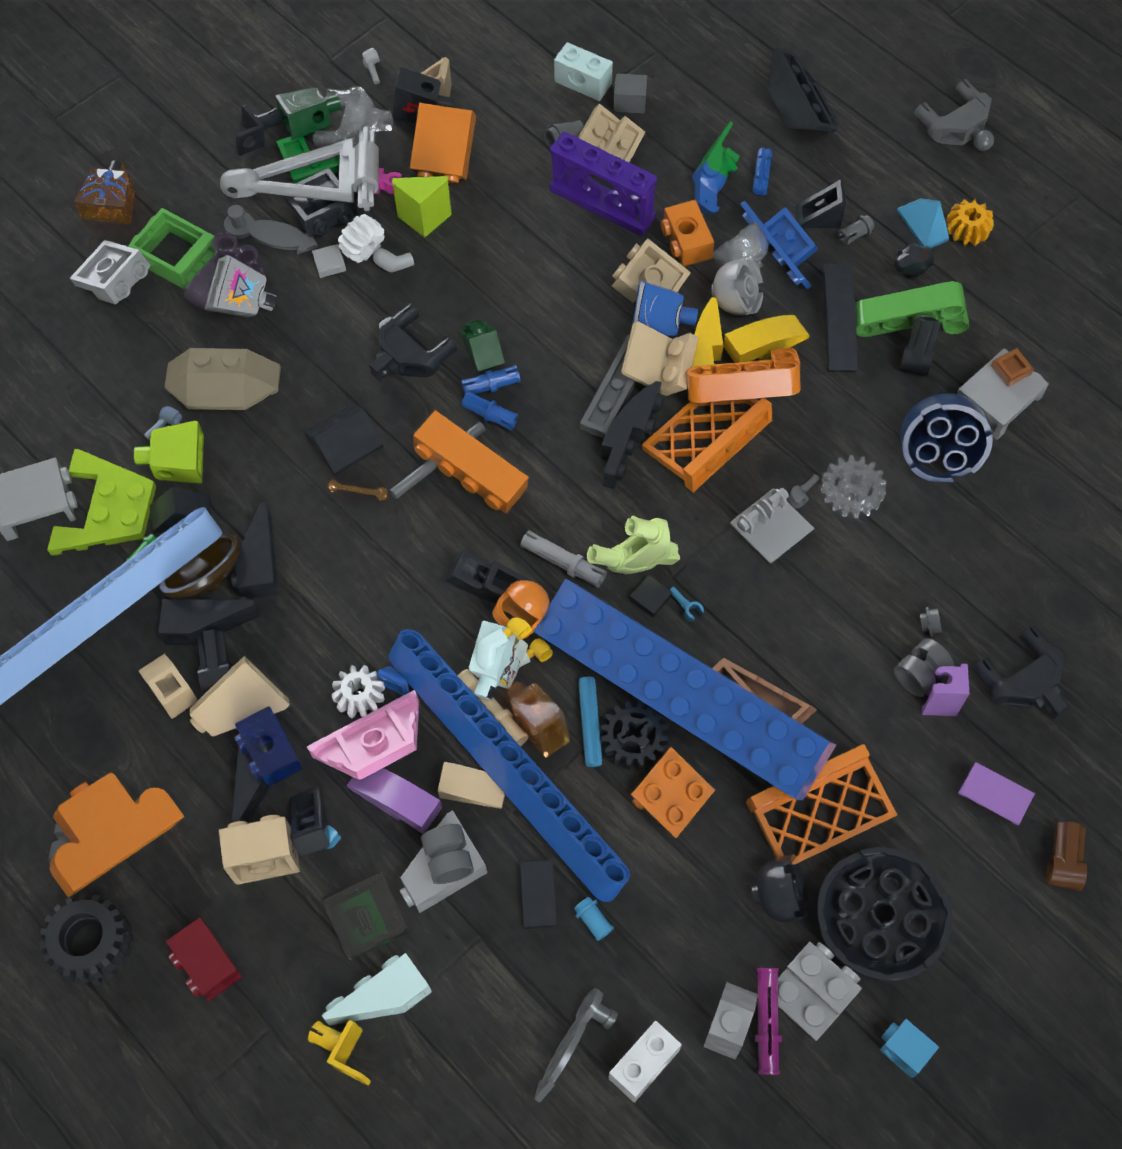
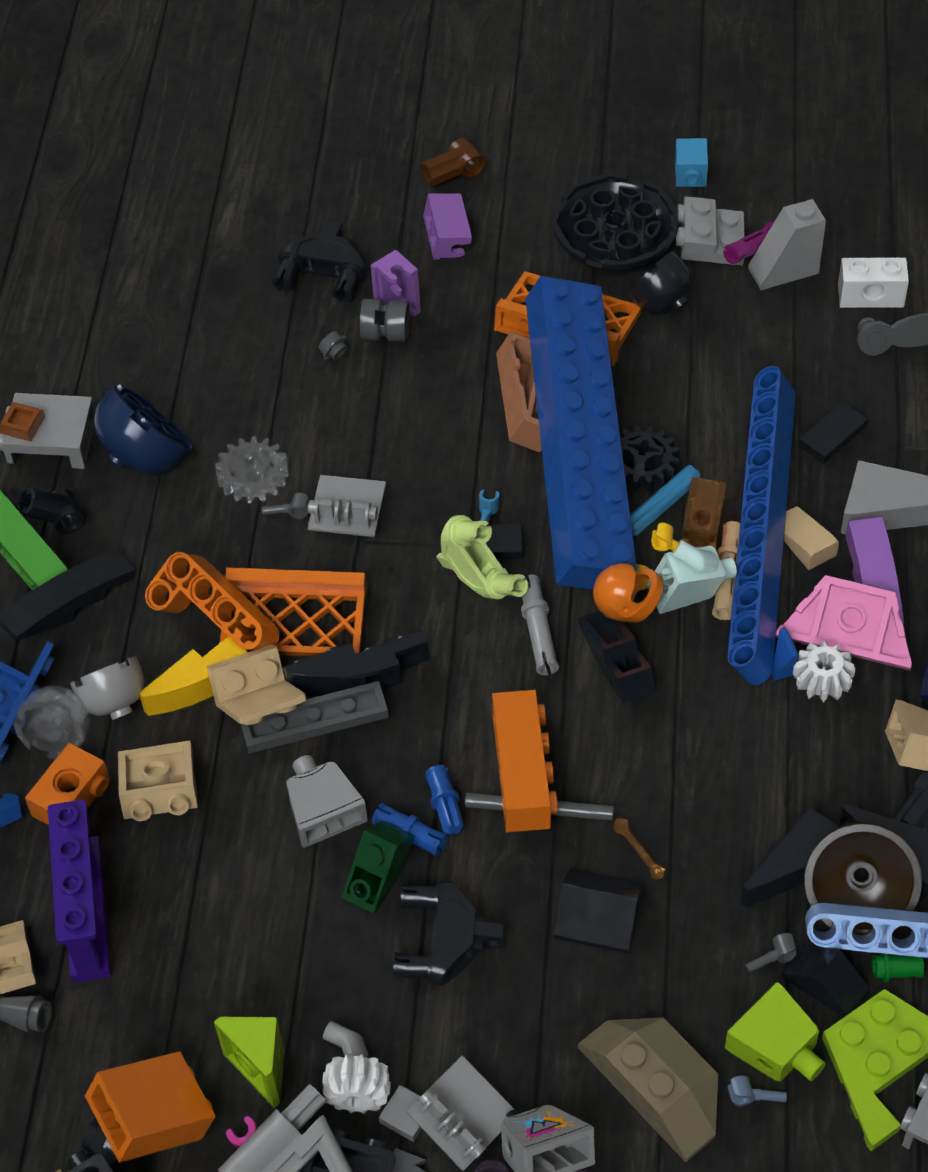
camera: 130 degrees left, 10 degrees down
dark grey wheel [421,824,474,884] -> none
dark azure pin [574,897,614,941] -> none
blue torso [631,280,698,336] -> none
orange hinge [631,747,715,838] -> none
yellow slope [723,315,809,363] -> none
none -> light grey torso [286,755,368,848]
none -> light grey hinge [406,1056,514,1171]
none -> dark grey hand [745,933,796,973]

